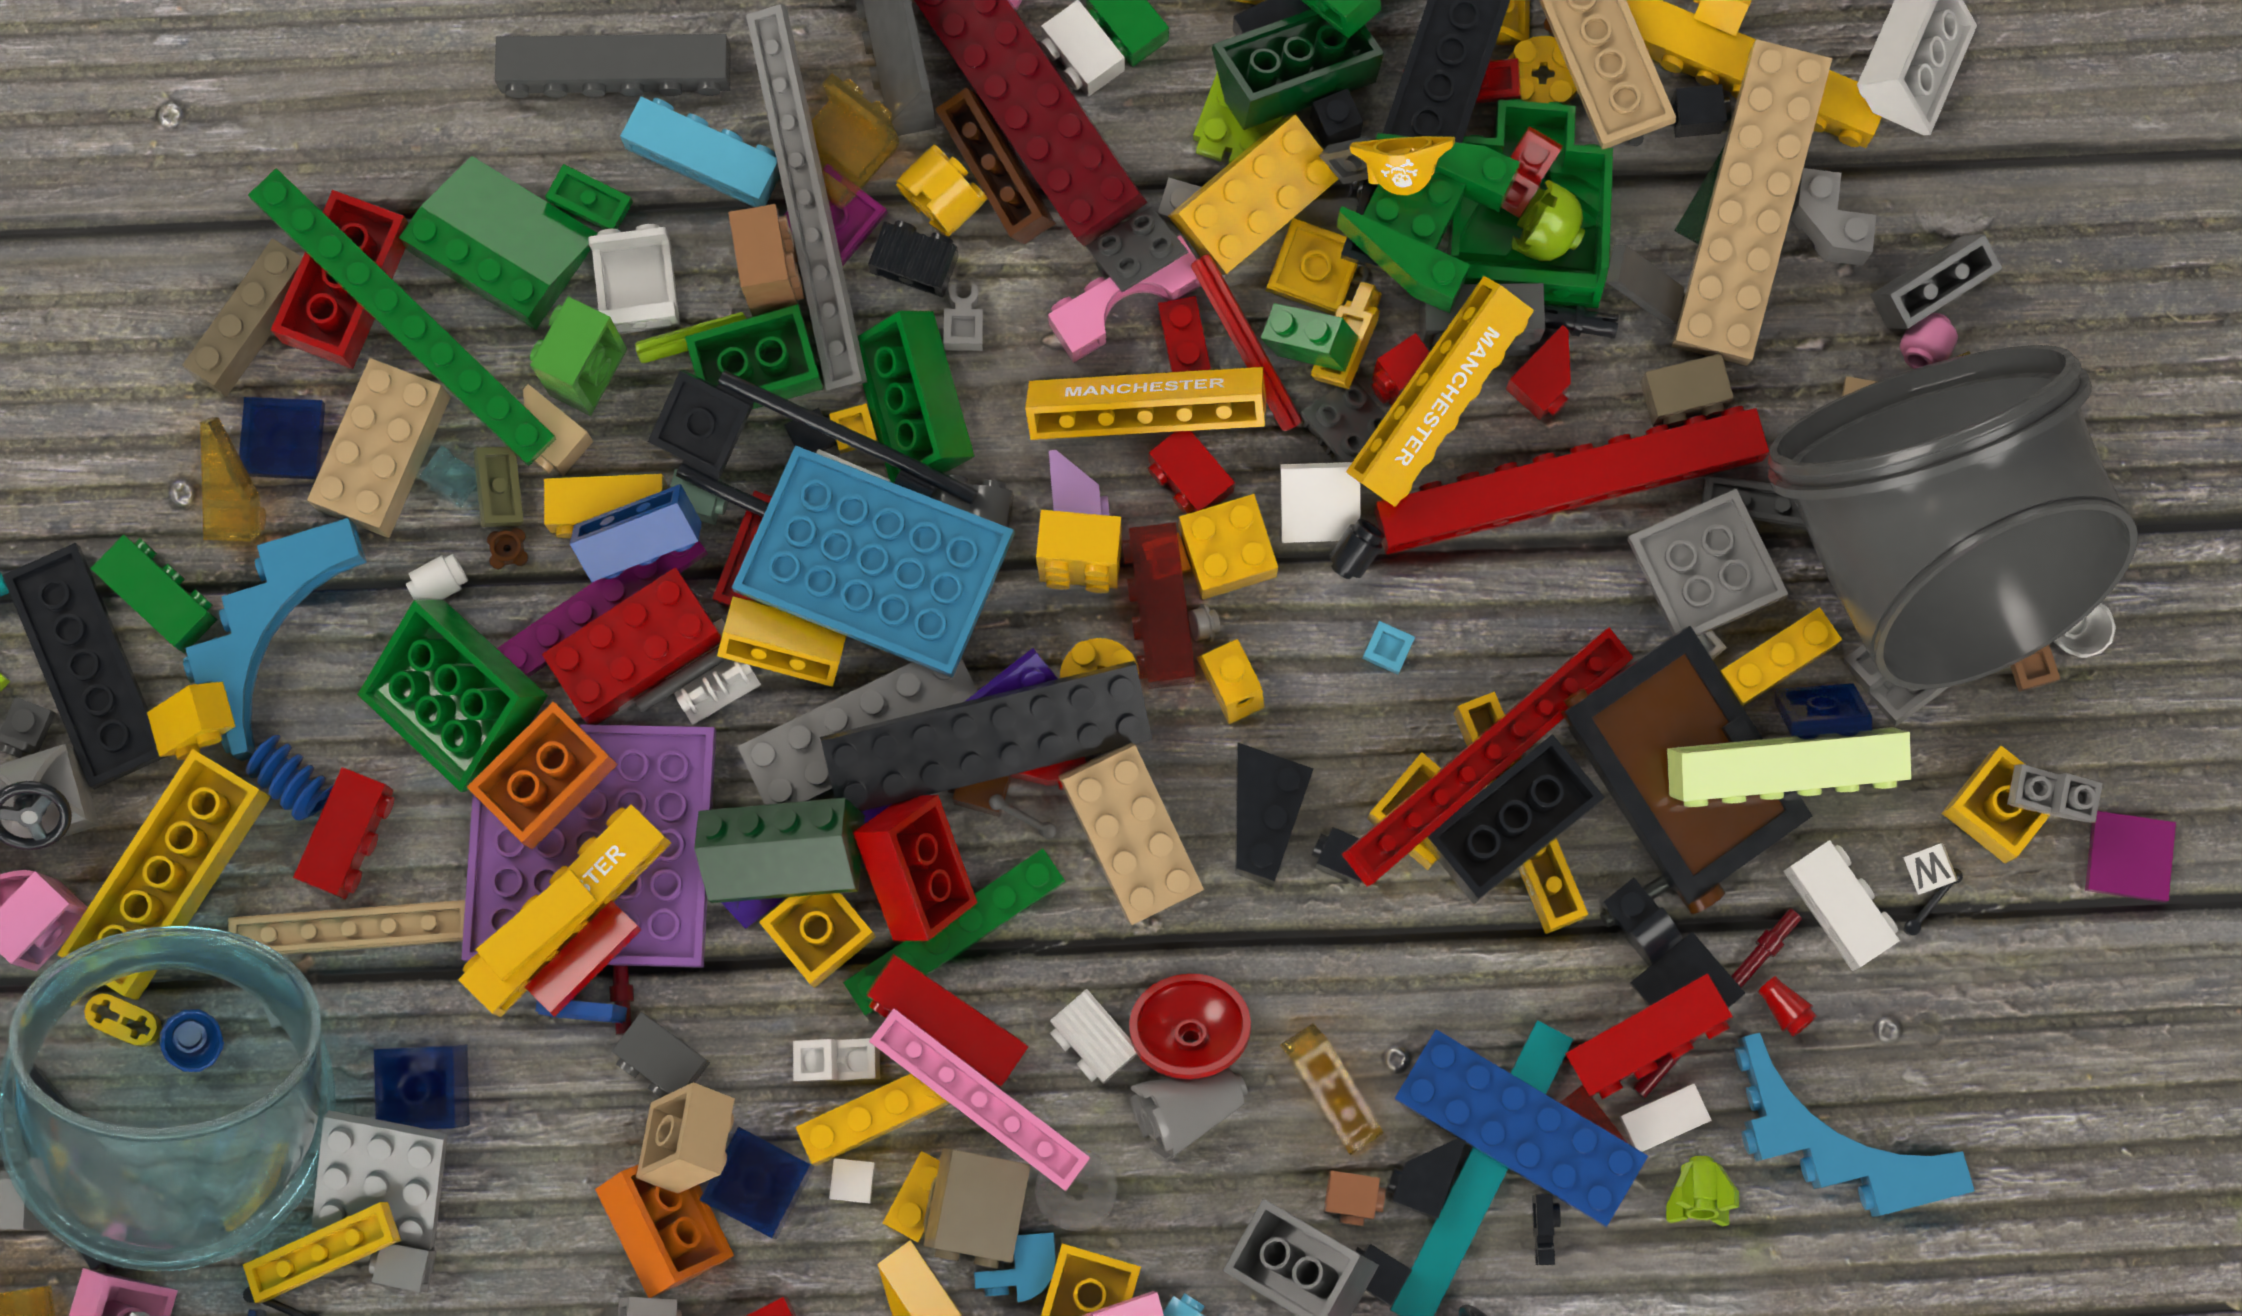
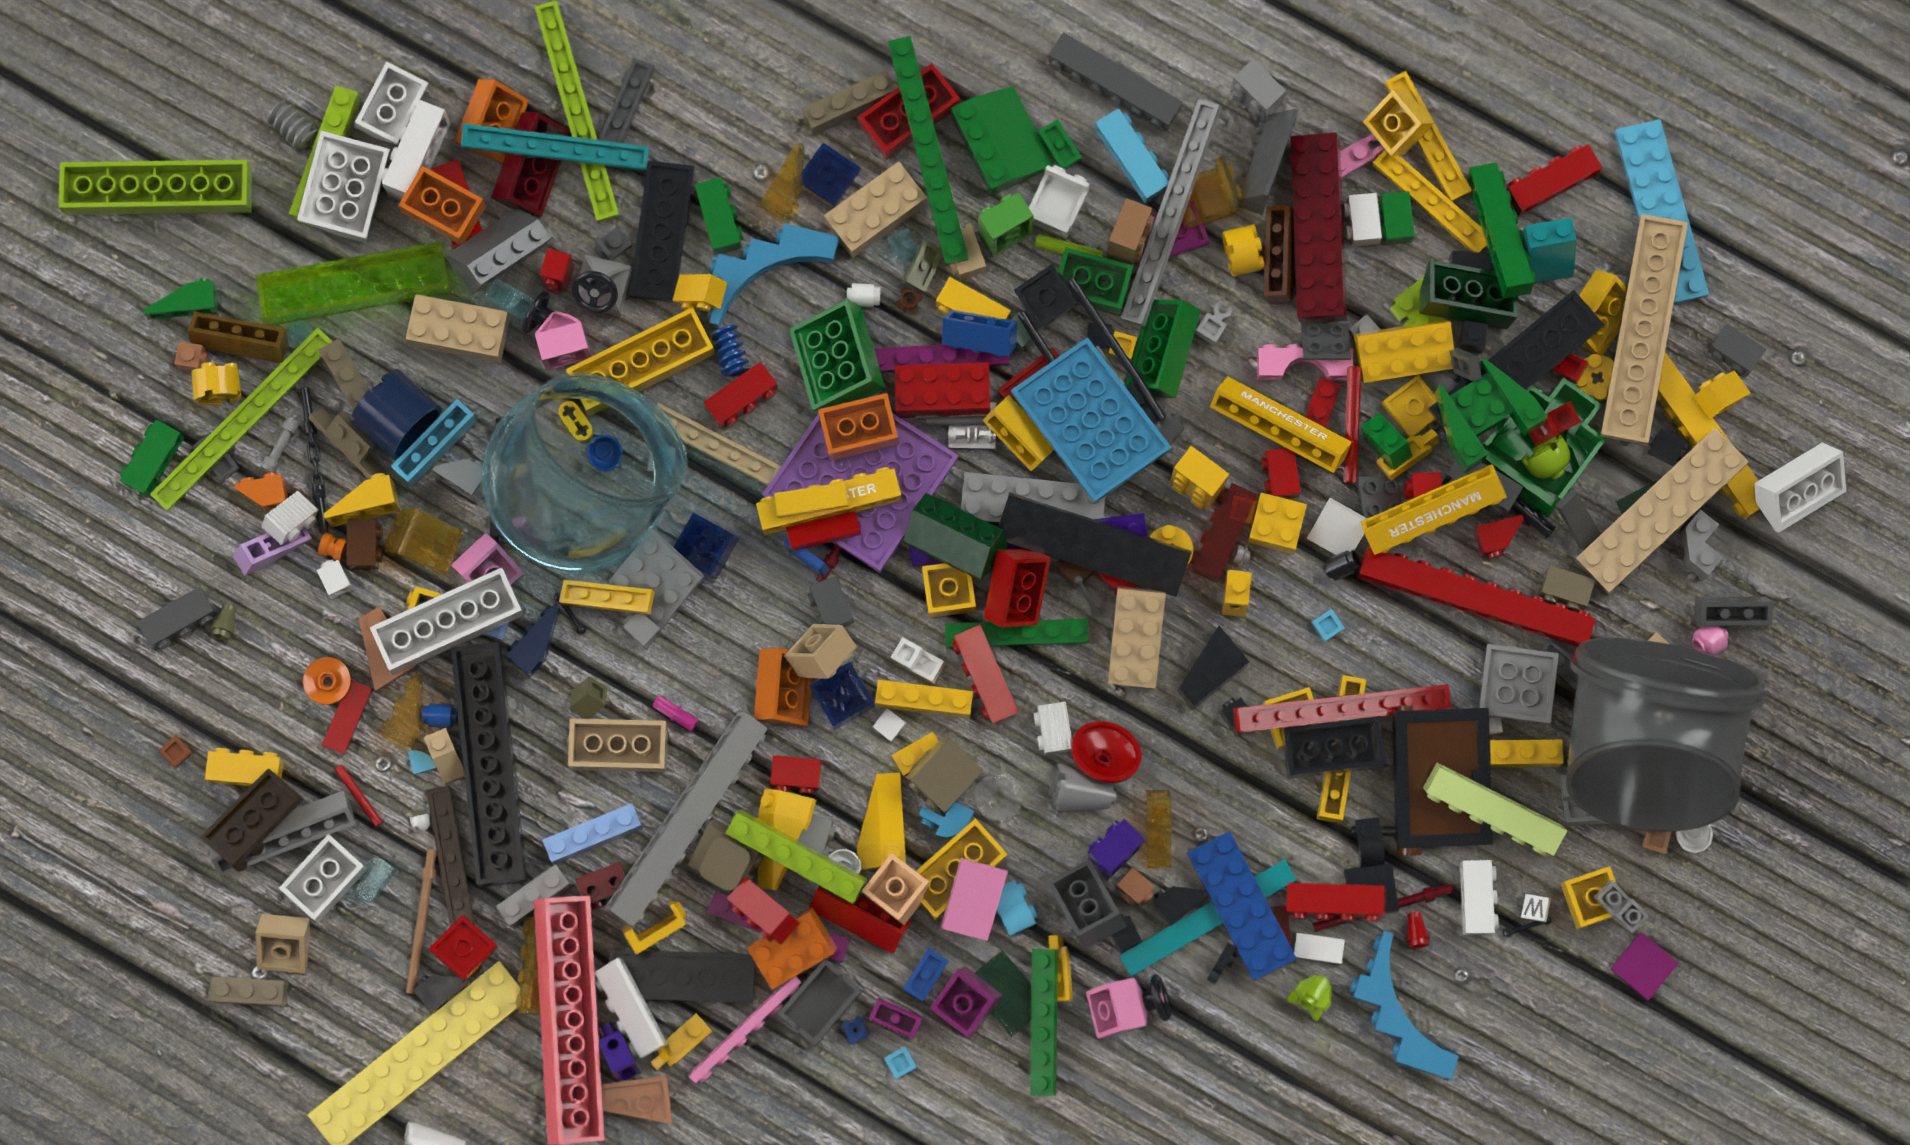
camera: 30 degrees right, 0 degrees up
black brick [868,220,959,298] -> none
bright pink plate [869,1009,1091,1191] -> none
lavender slope [1049,450,1109,516] -> none
yellow hat [1349,136,1455,195] -> none
clear blue plate [1775,683,1872,739] -> none
none -> dark purple brick [1087,819,1145,881]

